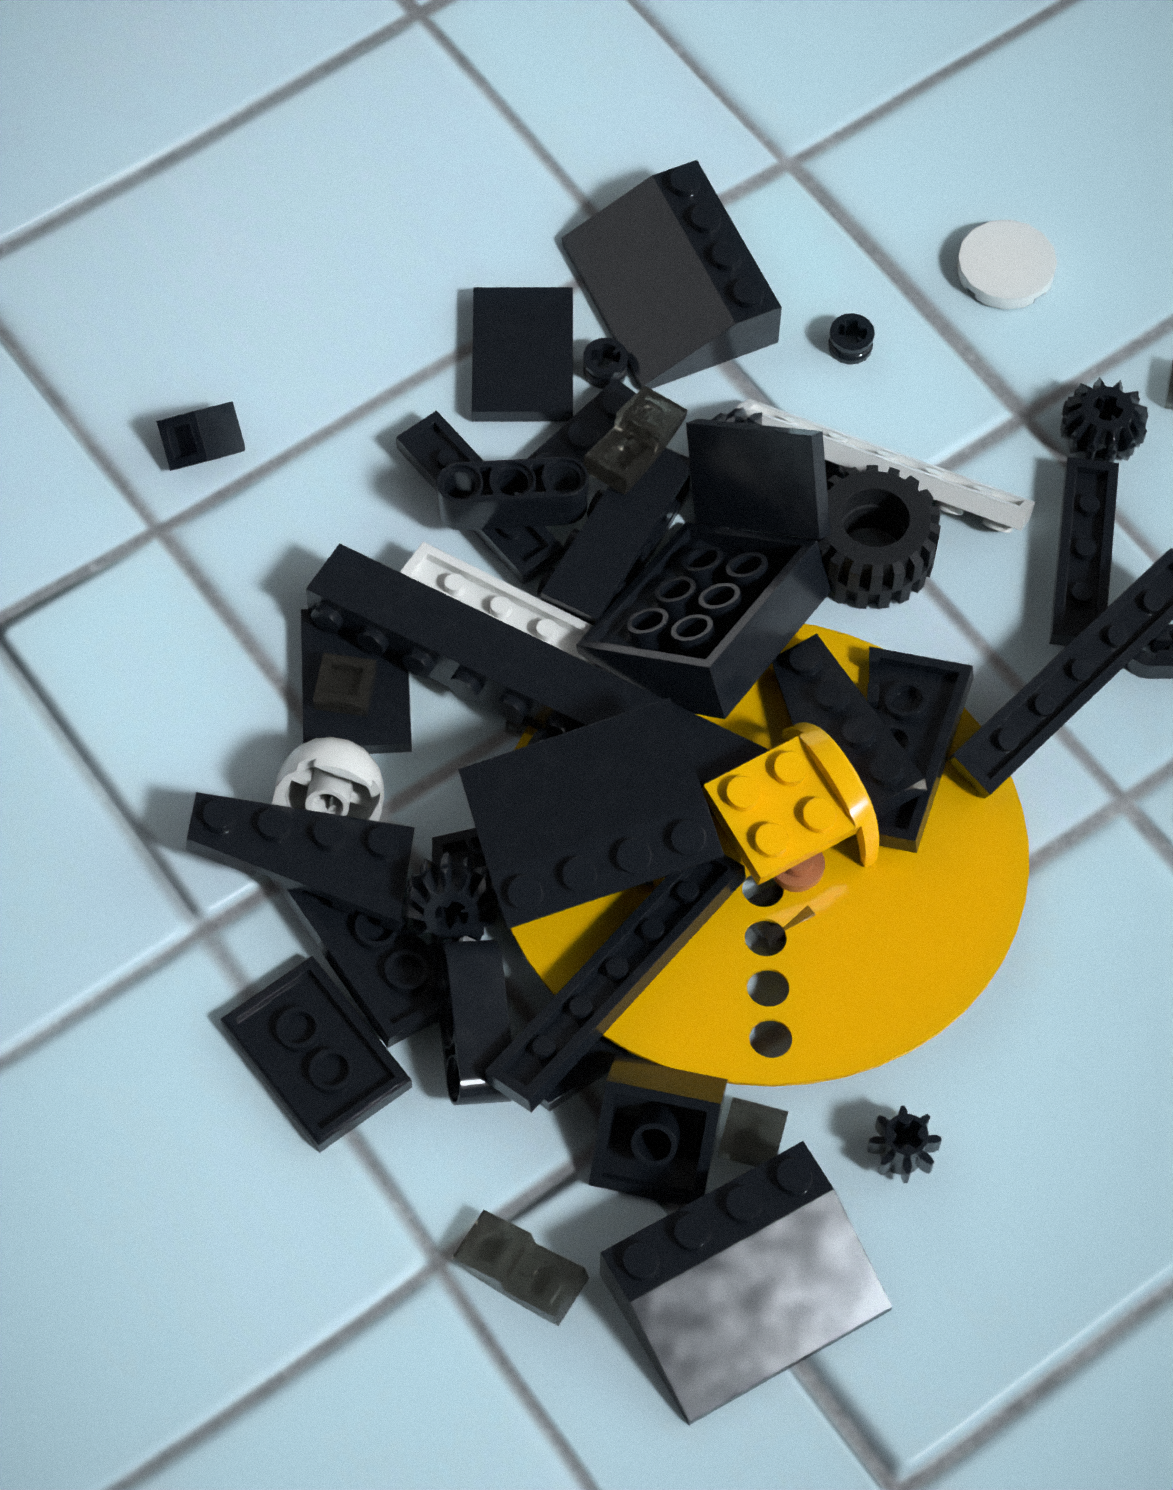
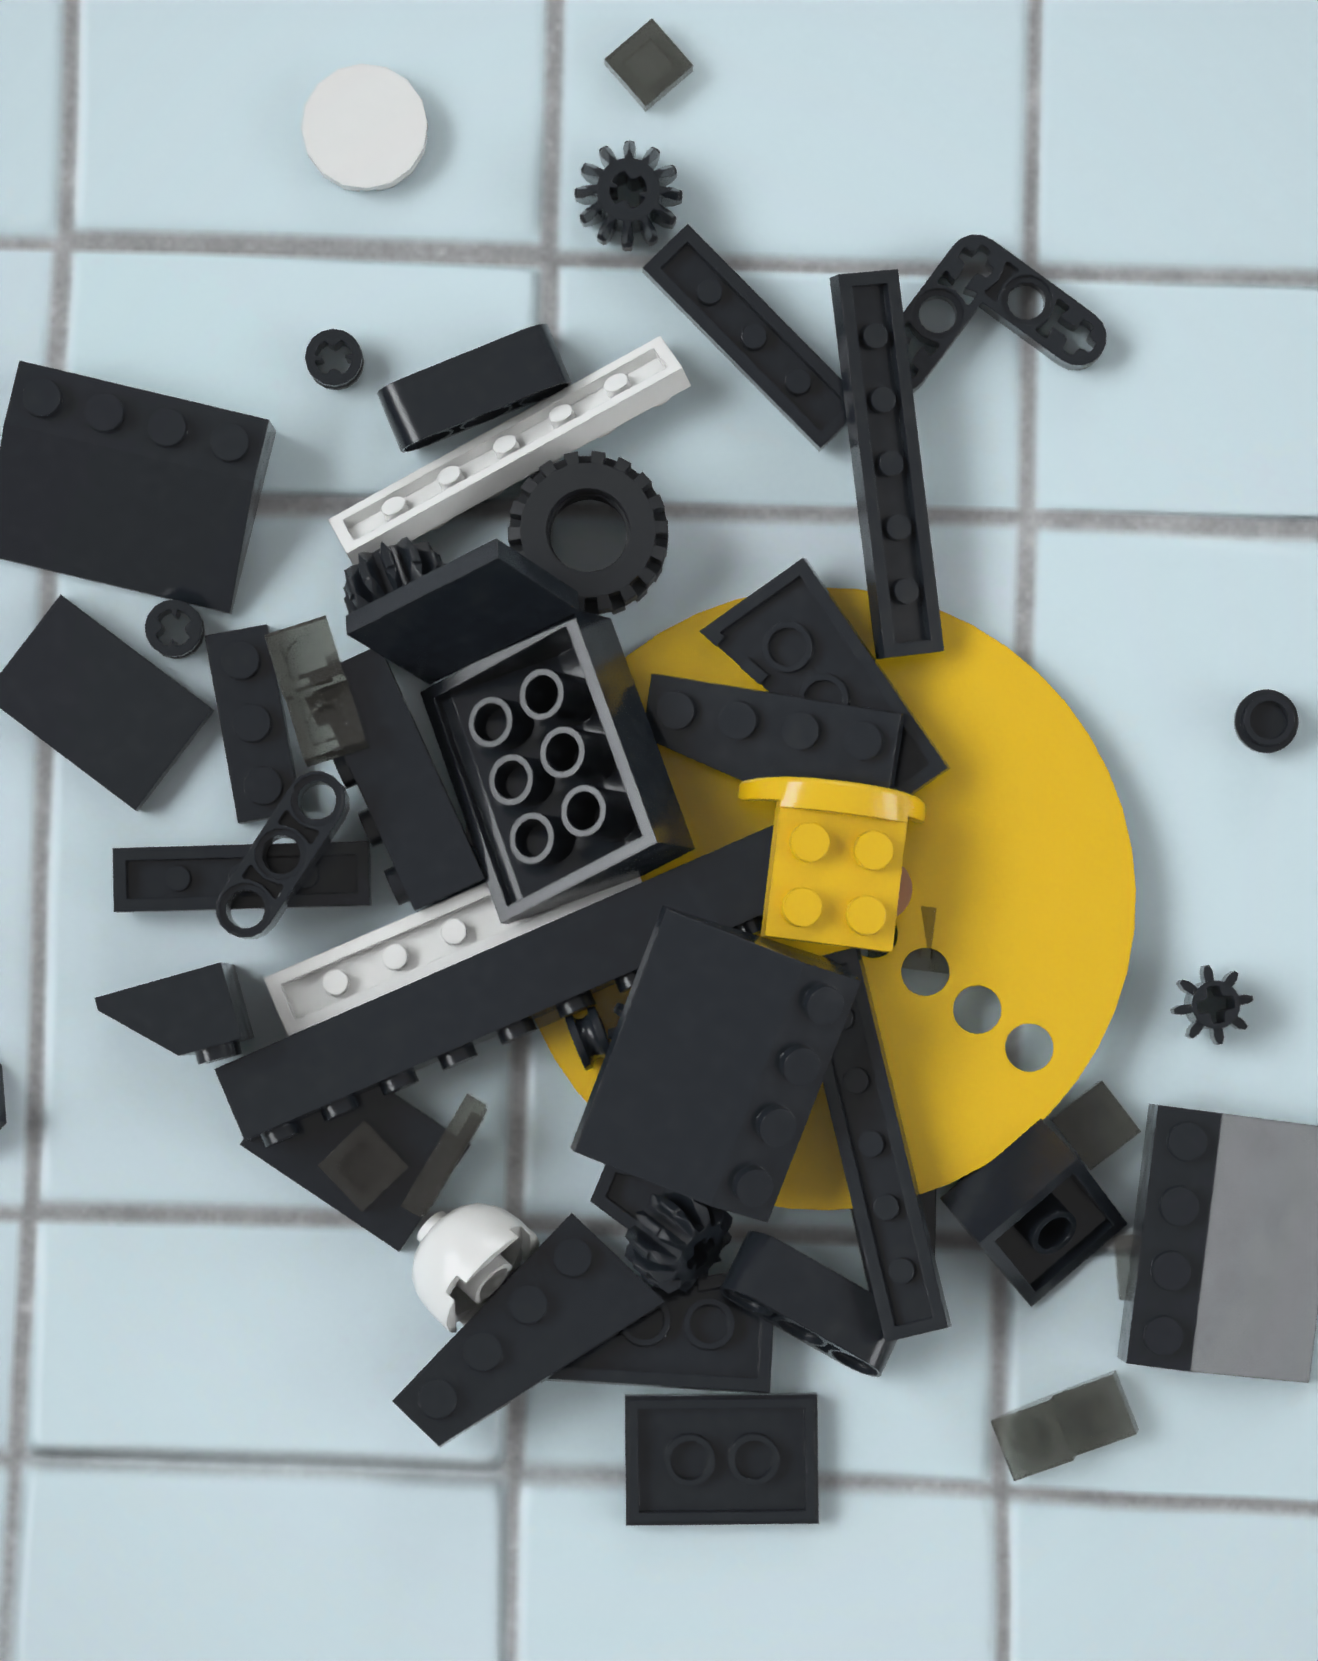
camera: 55 degrees left, 25 degrees up
none -> black slope [95,962,254,1065]
none -> black beam [377,324,571,453]
none -> clear smoke tile [401,1093,490,1217]
none -> black plate [1234,689,1299,753]

